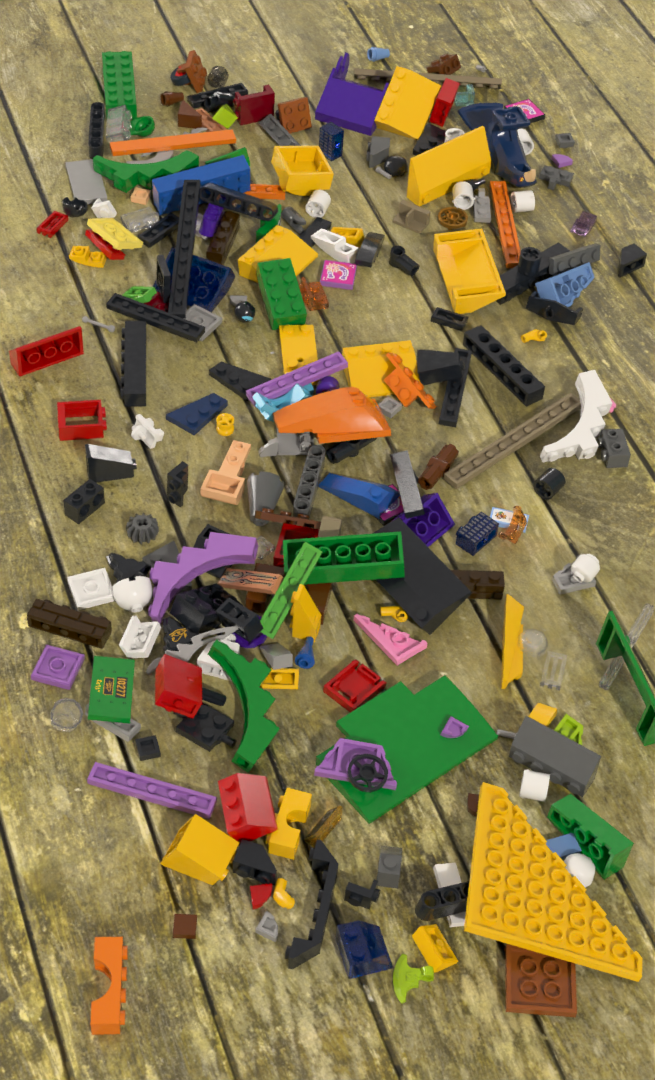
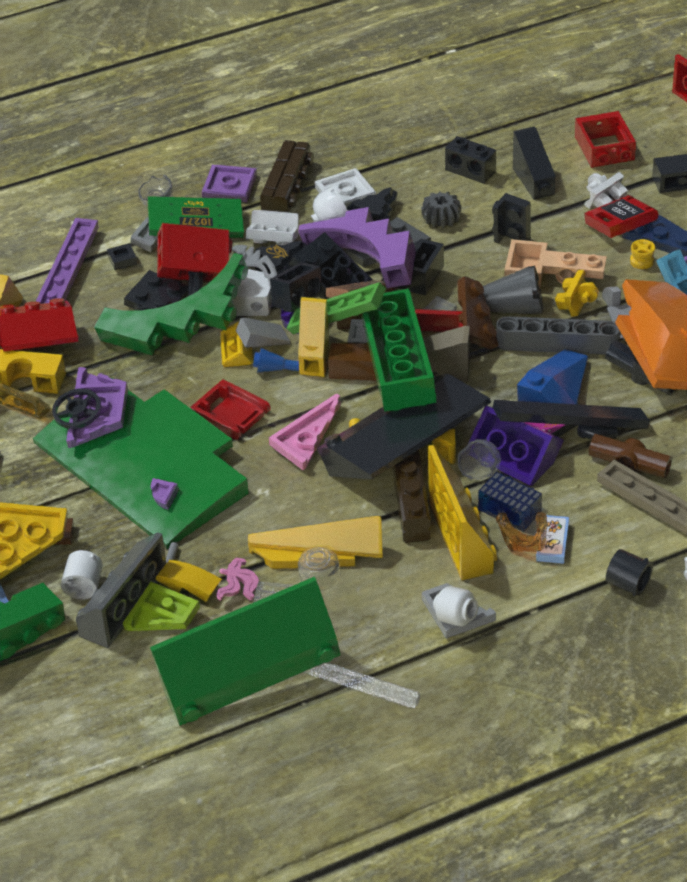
camera: 90 degrees right, 5 degrees down
none -> bright pink piece [217,558,259,601]
none -> yellow slope [428,445,497,581]
none -> clear hair [458,439,501,481]
none -> yellow hips [555,270,599,317]
none -> red container [584,195,659,238]

